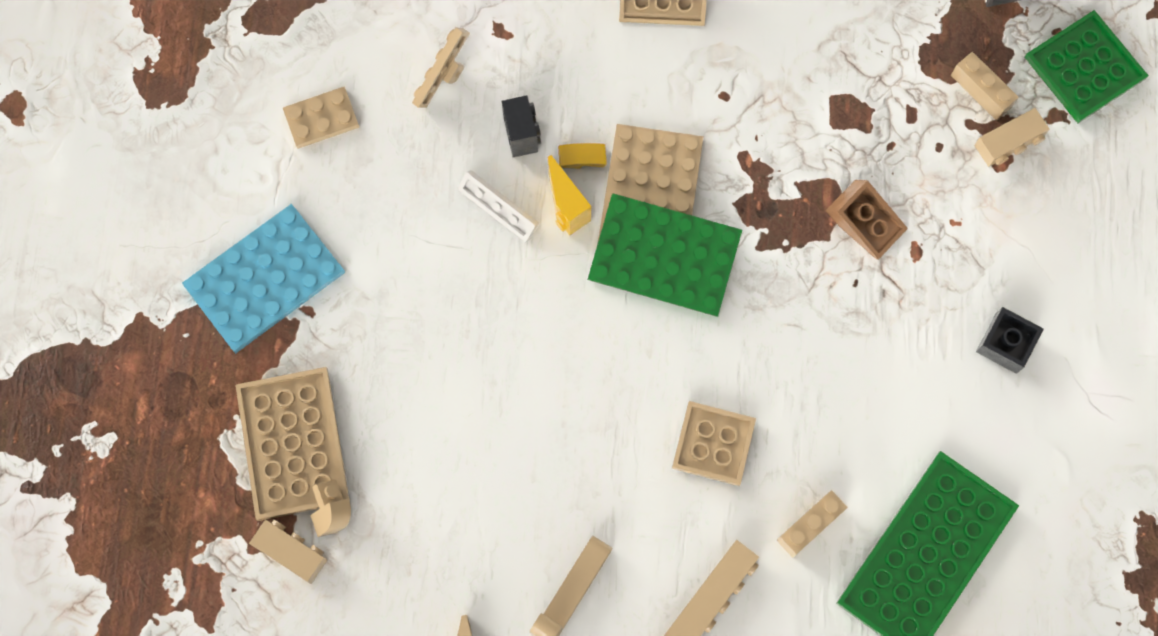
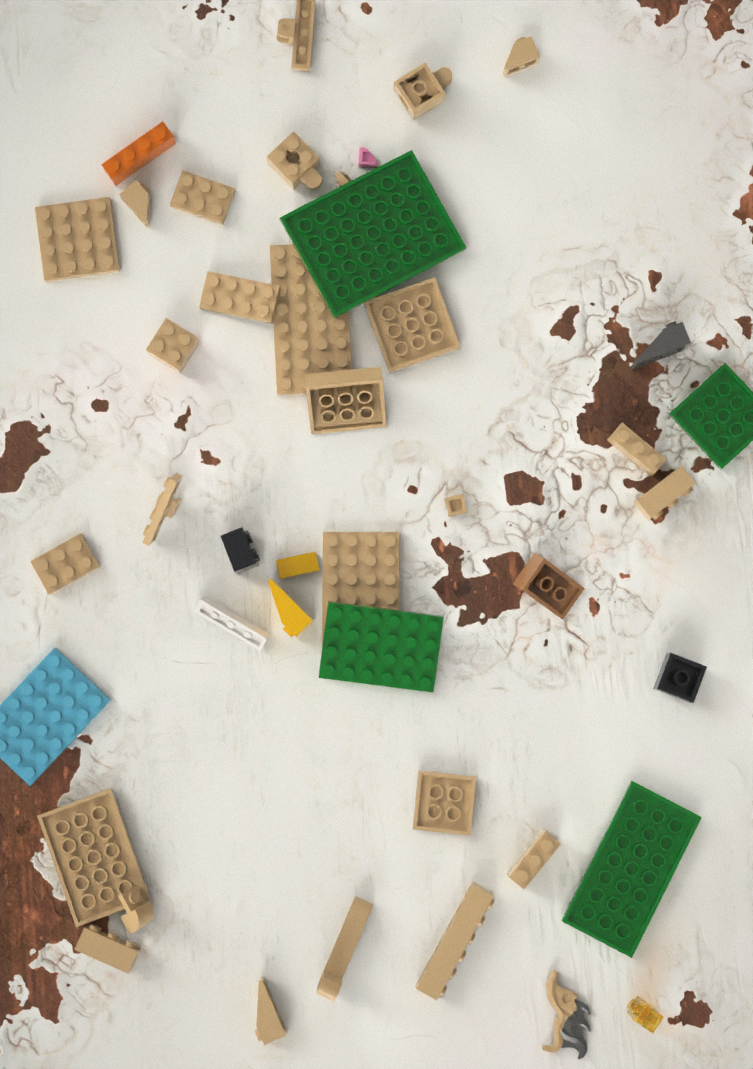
camera: 10 degrees left, 10 degrees up
none -> tan plate [444,494,468,517]

